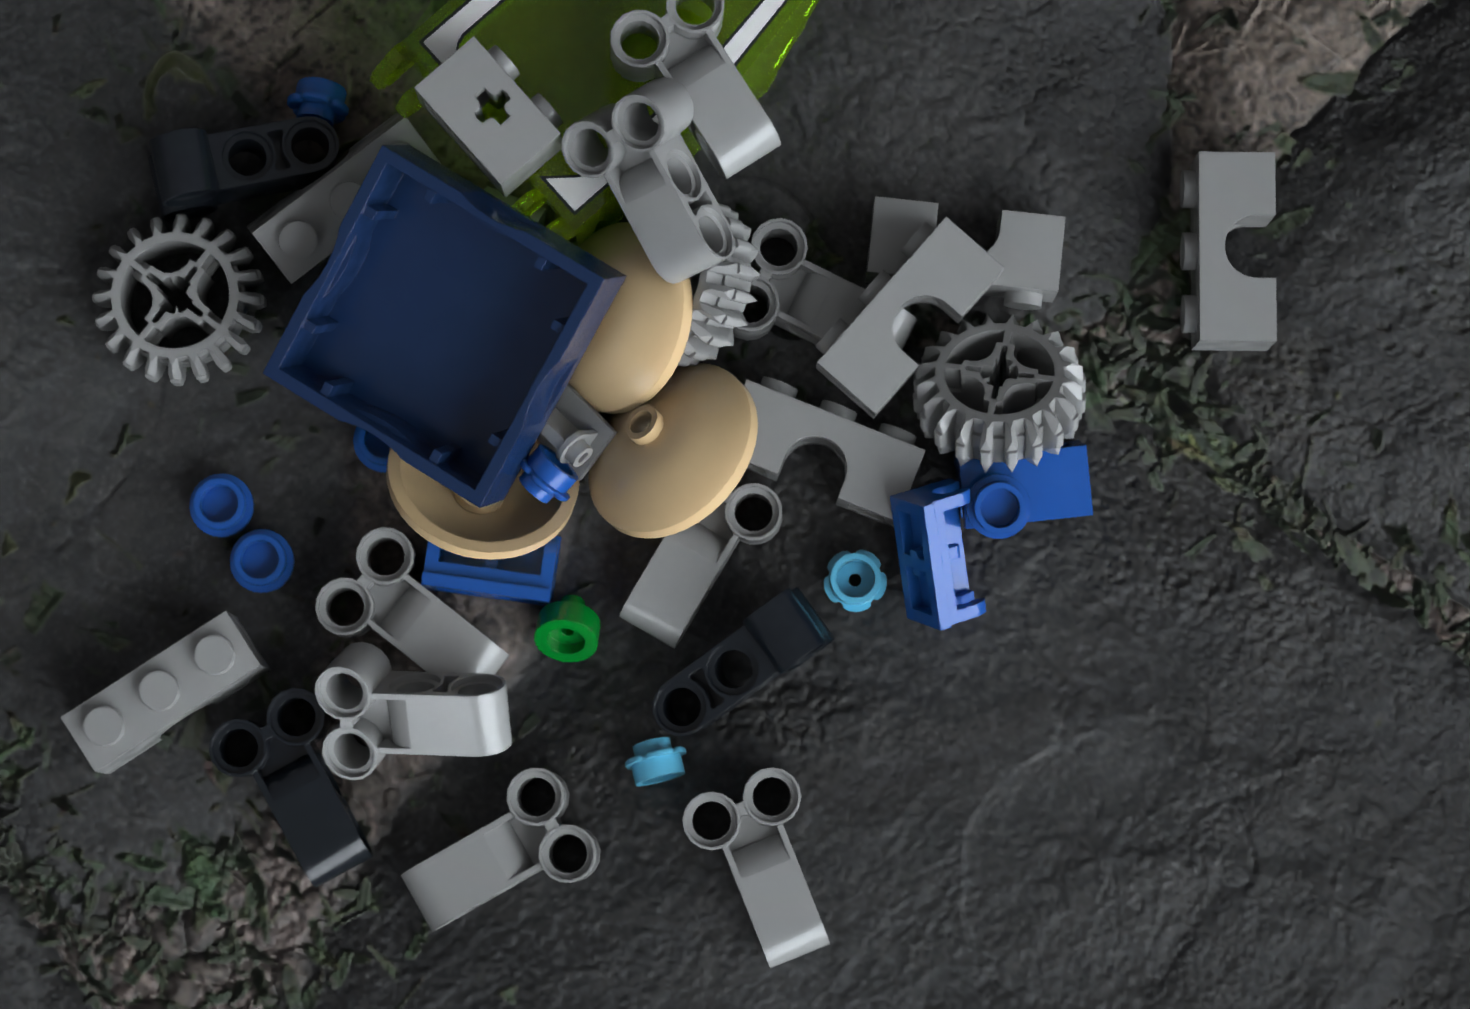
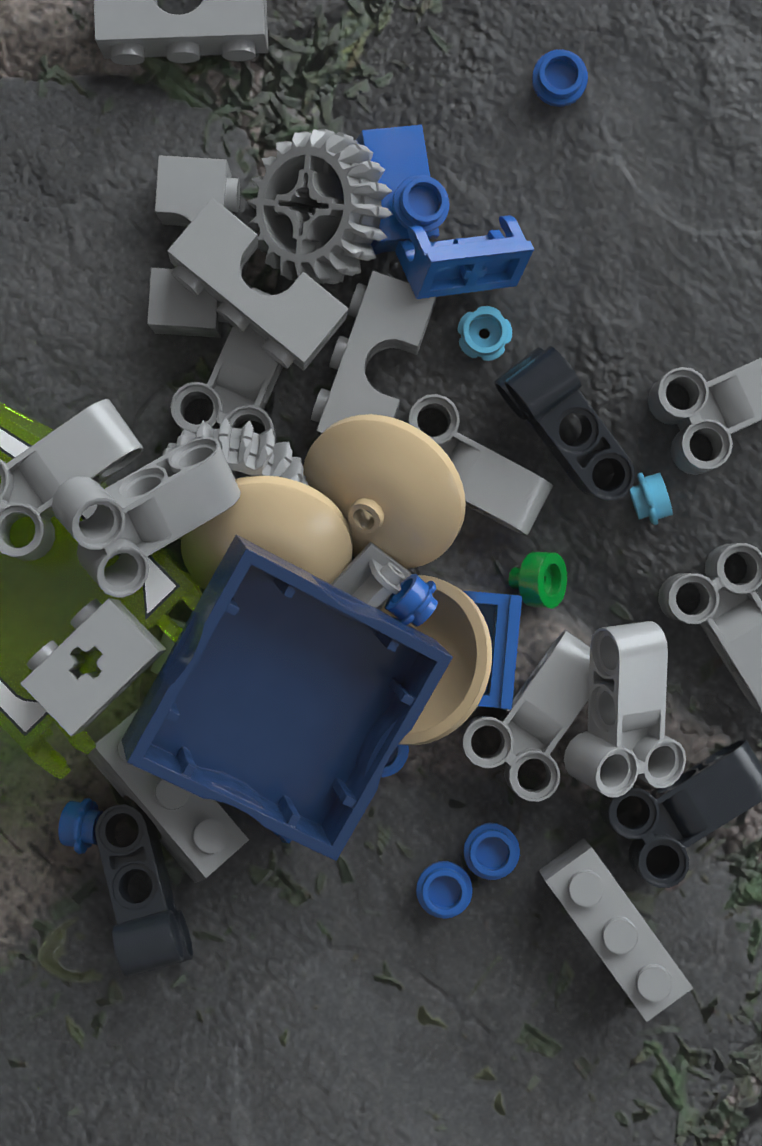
camera: 90 degrees left, 5 degrees up
light grey gear [92,214,267,386] -> none
none -> blue plate [532,50,588,107]

